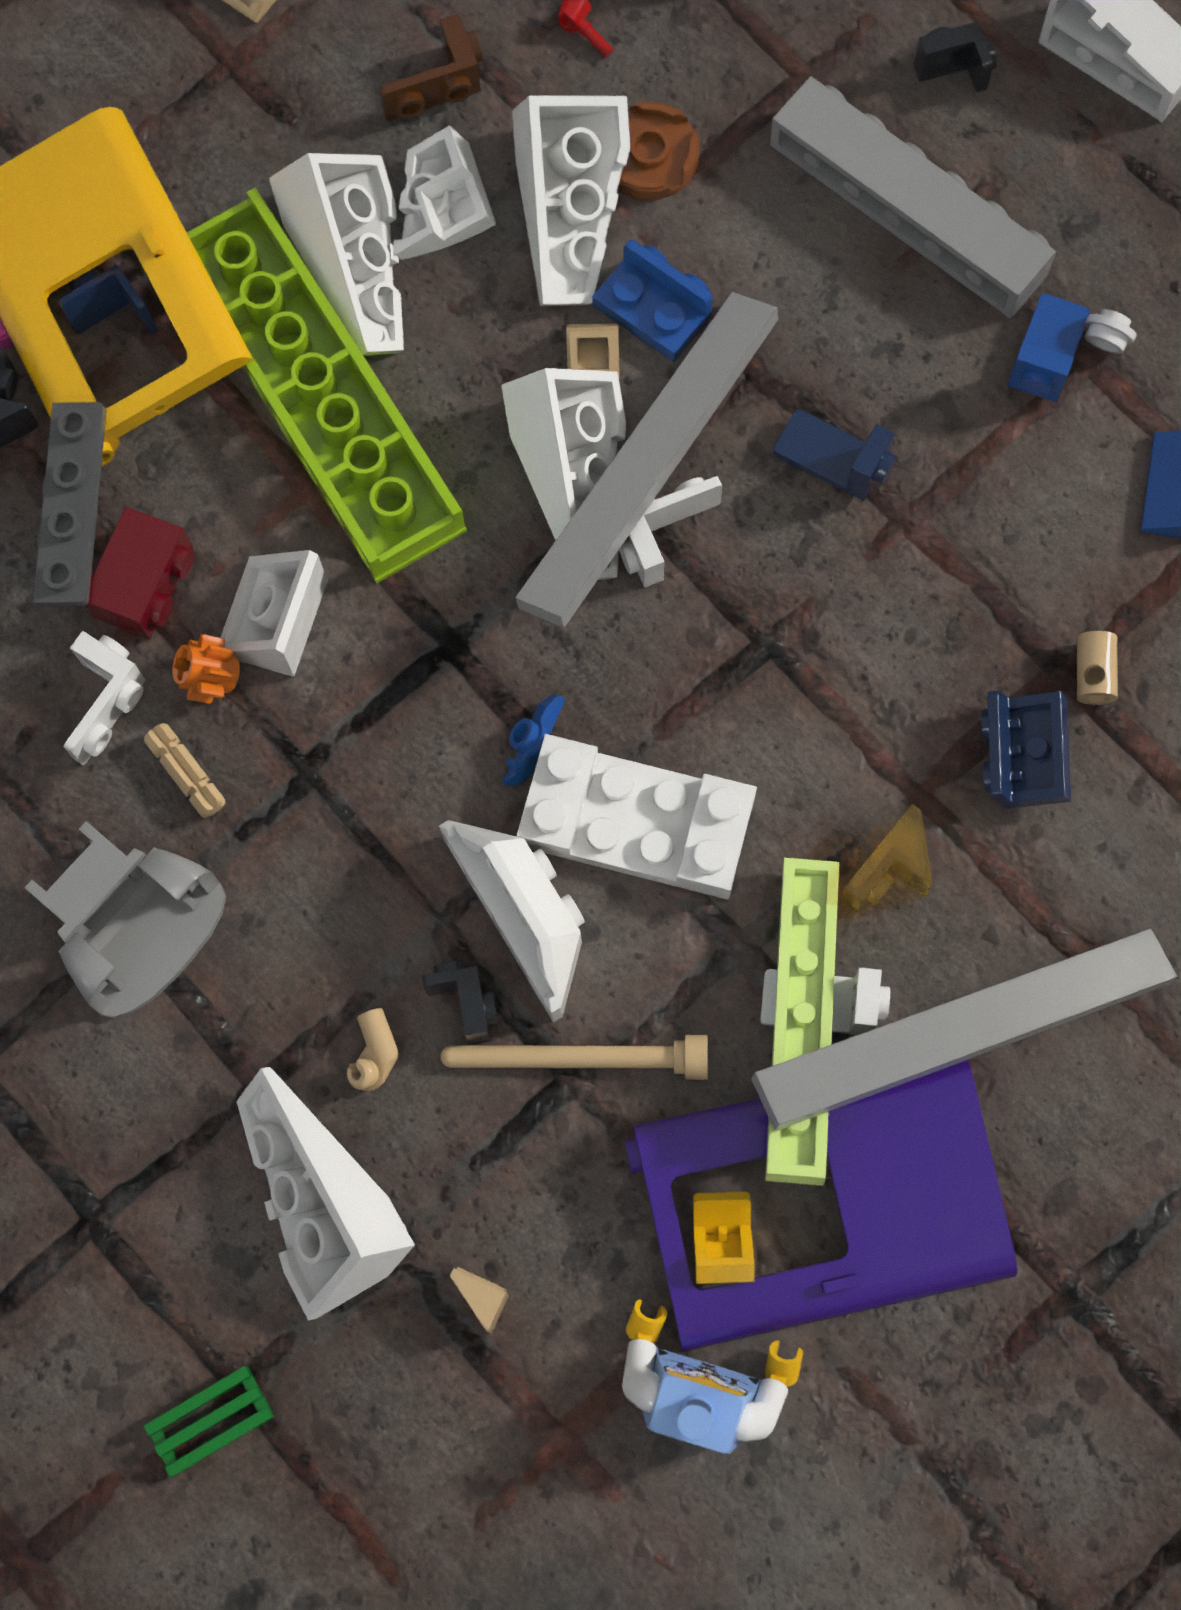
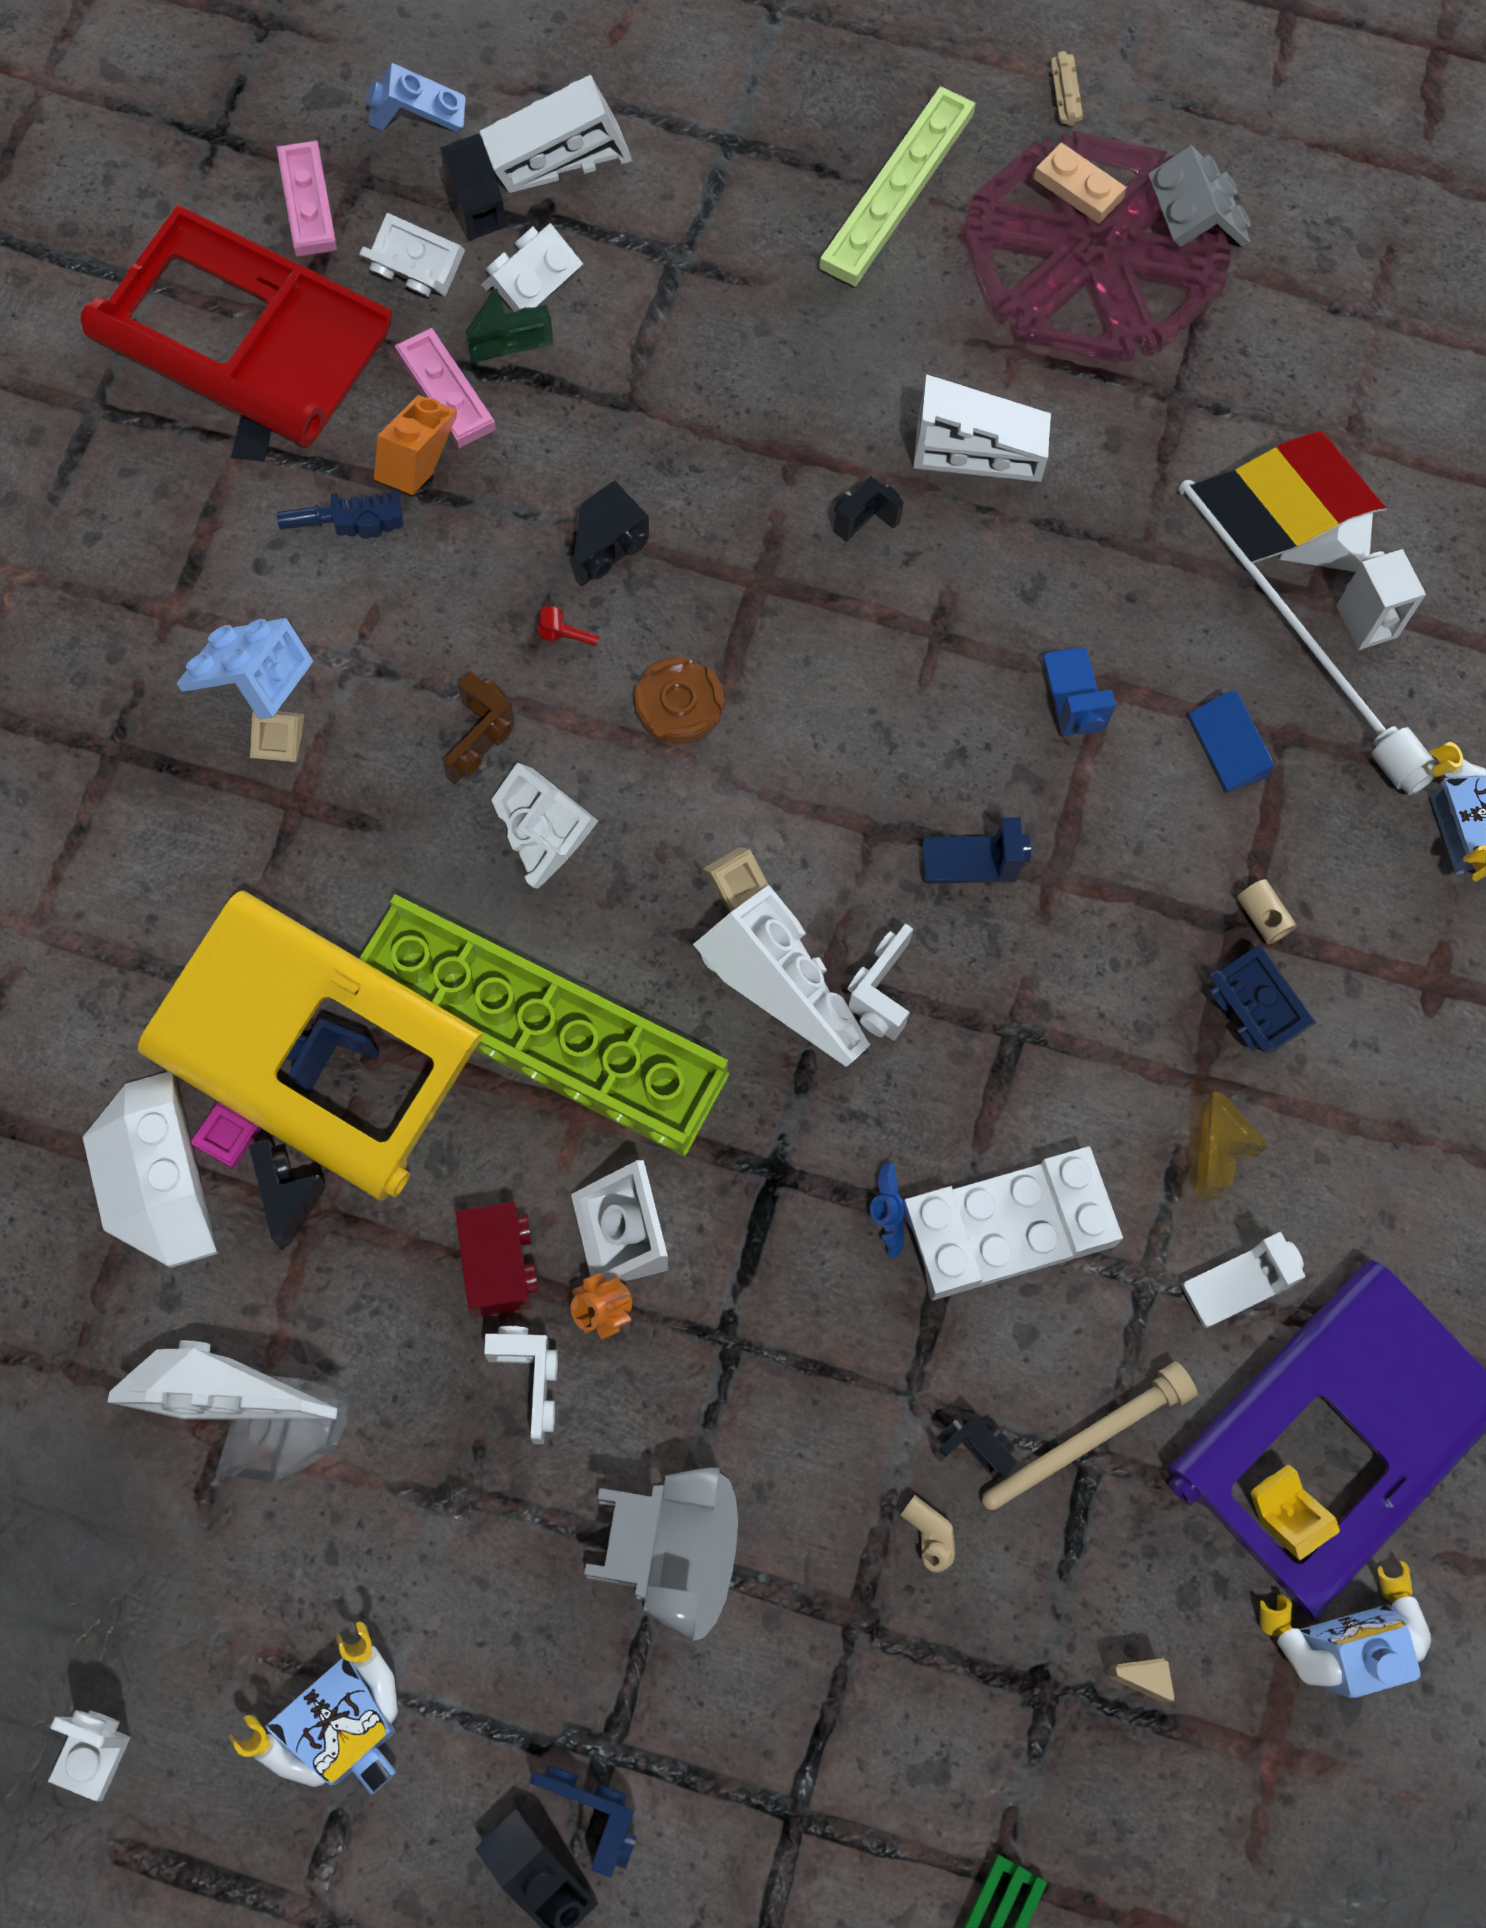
camera: 40 degrees left, 5 degrees down
dark grey bracket [33,402,107,606] -> none
tan axle [144,723,225,818] -> none
white wedge [237,1067,415,1320] -> none
white wedge [269,153,404,355] -> none
white wedge [439,820,585,1022] -> none
white wedge [512,96,630,306] -> none
light grey tile [515,292,779,628] -> none
blue bracket [592,239,712,362] -> none
light grey tile [751,928,1177,1131] -> none
yellowish green plate [765,858,839,1186] -> none
light grey brick [770,76,1056,319] -> none
white plate [1084,309,1137,354] -> none

